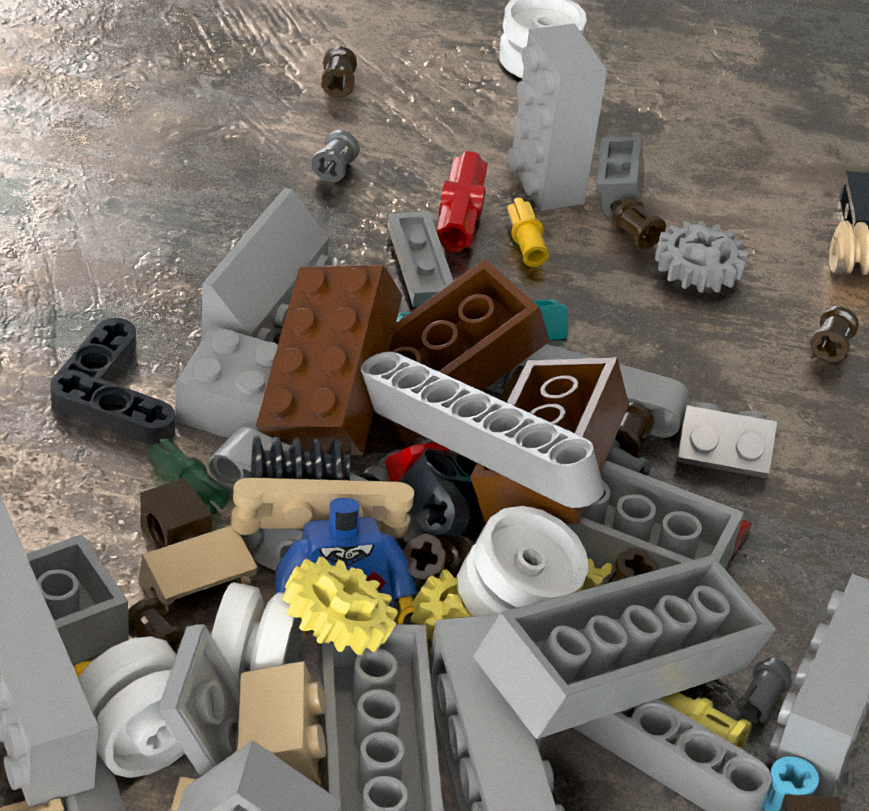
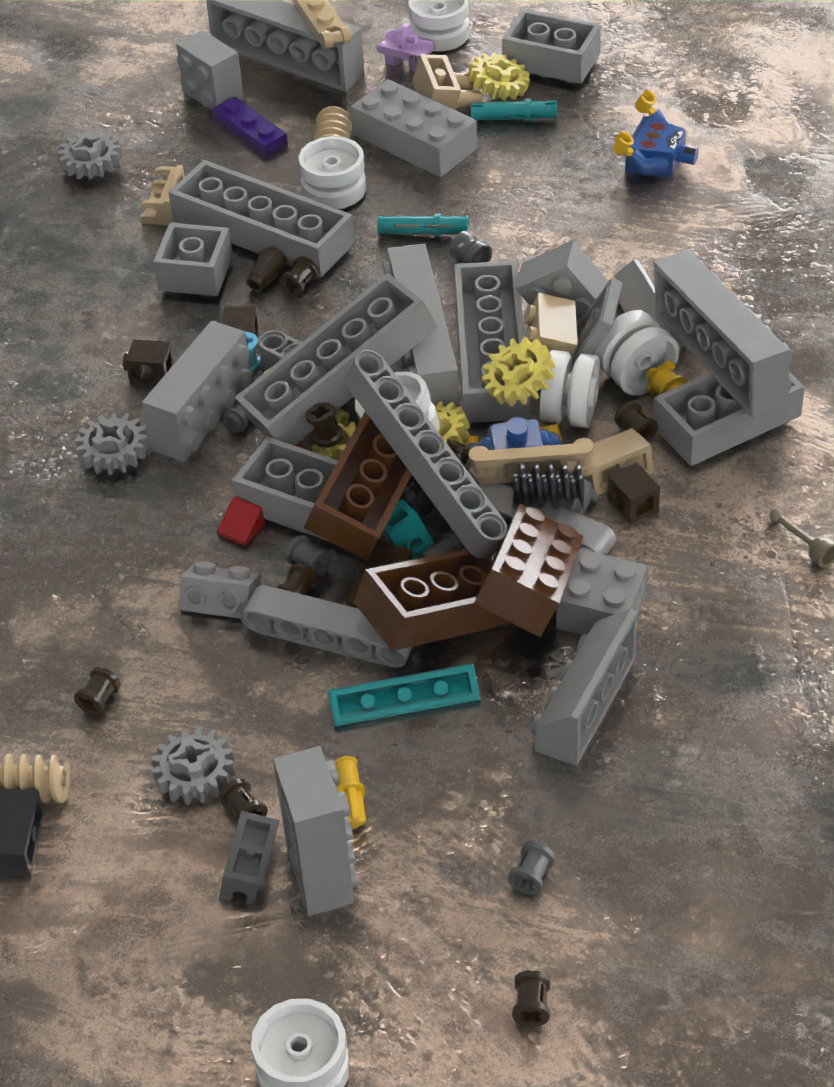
camera: 170 degrees left, 5 degrees up
black beam [50,318,175,445] -> none
clear green pin [148,438,230,515] -> none
light grey plate [388,211,454,307] -> none
red piece [437,151,488,253] -> none

